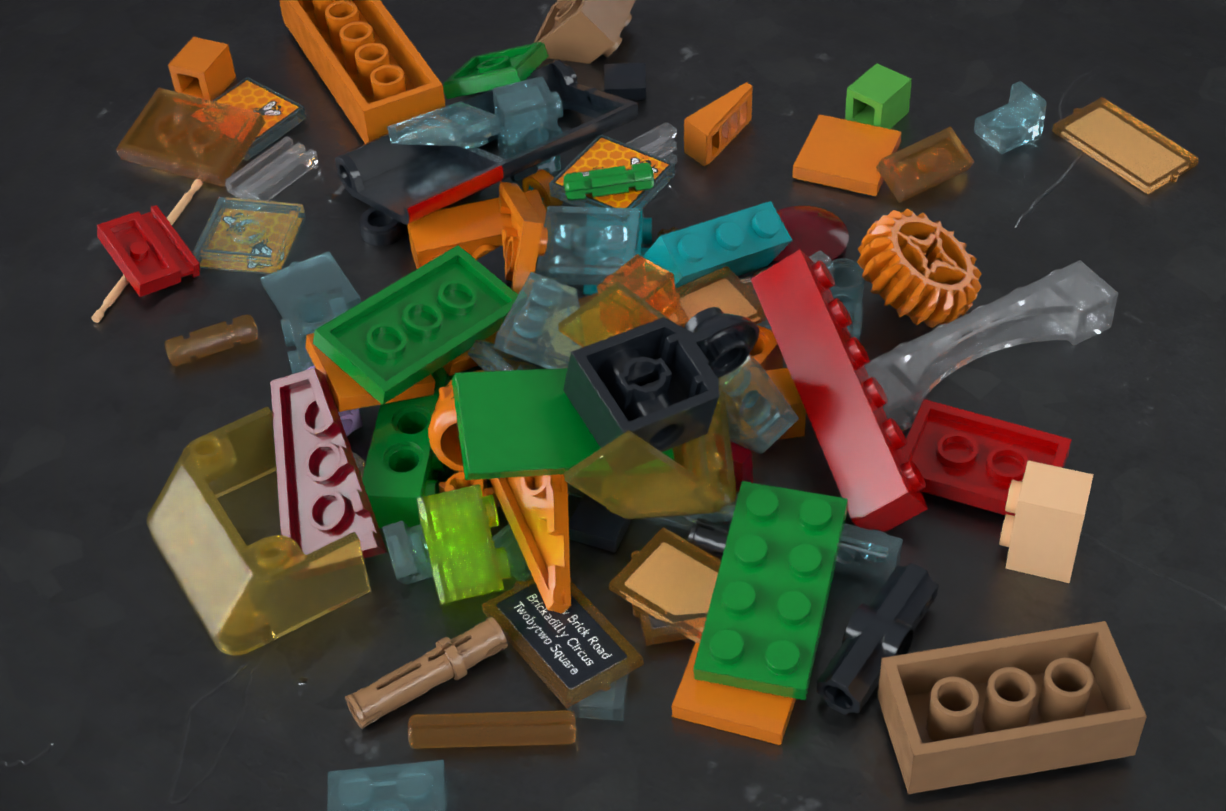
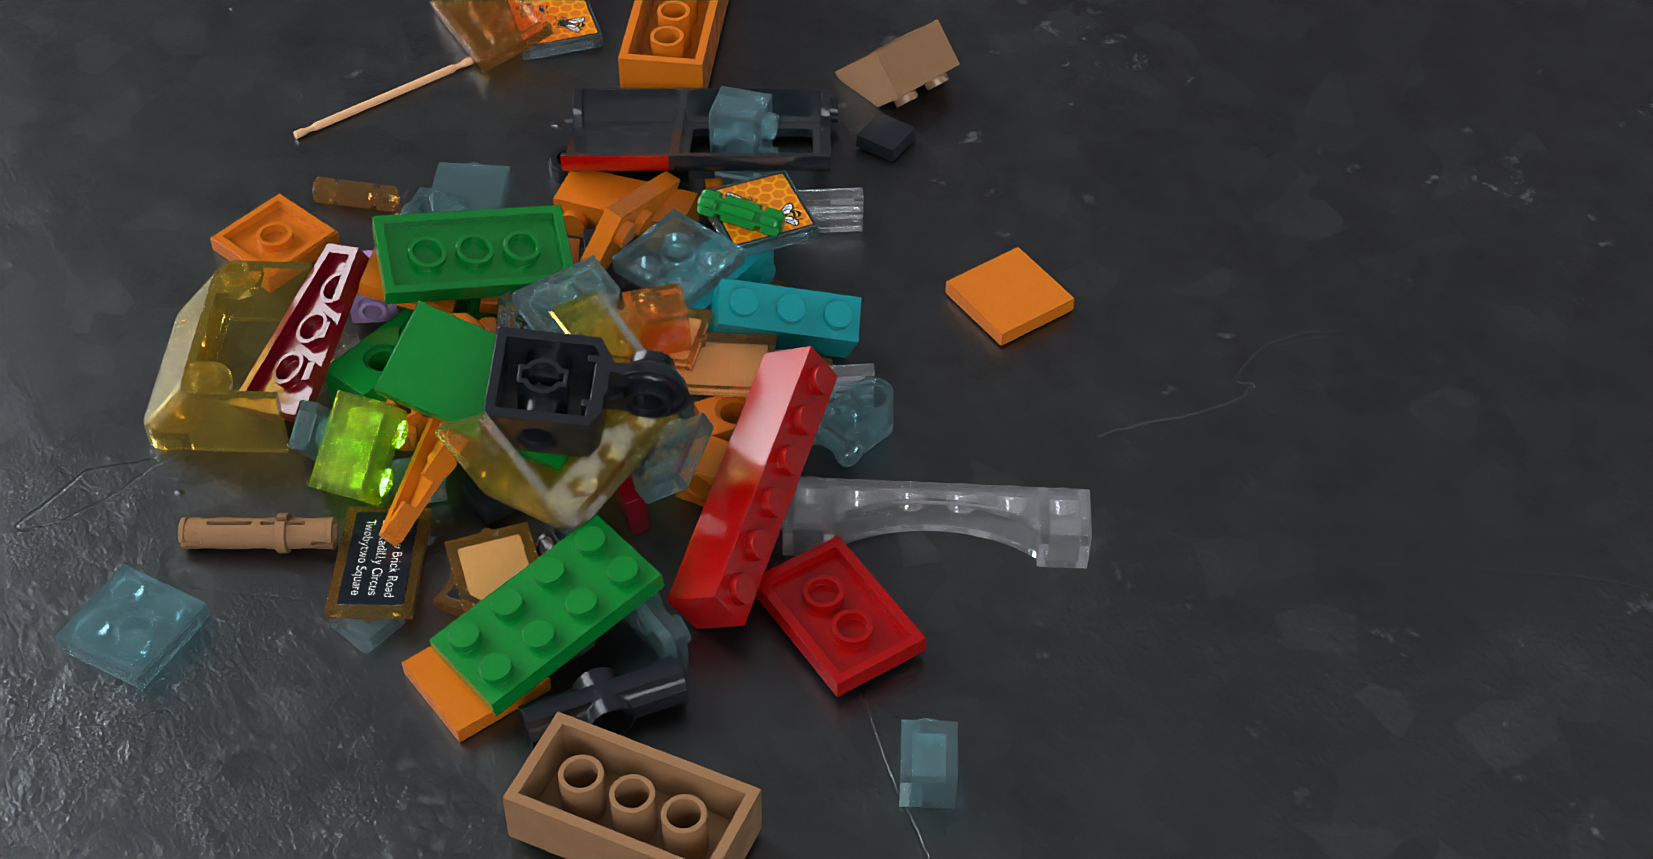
camera: 30 degrees right, 0 degrees up
red plate [97,205,200,297] -> none
clear light blue tile [192,197,305,275] -> none
clear tile [225,136,319,209] -> none
clear light blue wing [387,102,502,148] -> none
clear orange axle [408,710,576,748] -> none
green tile [443,42,549,99] -> none
orange slope [684,82,753,166] -> none
dark red dish [773,205,849,265] -> none
bright green brick [845,63,912,129] -> none
orange gear [857,209,982,328] -> none
clear orange plate [876,127,975,203] -> none
clear light blue bracket [974,81,1047,154] -> none
light nougat brick [999,460,1094,583] -> none
clear orange piece [1052,97,1199,194] -> none
none -> orange tile [210,193,341,290]
none -> clear light blue brick [898,718,958,809]

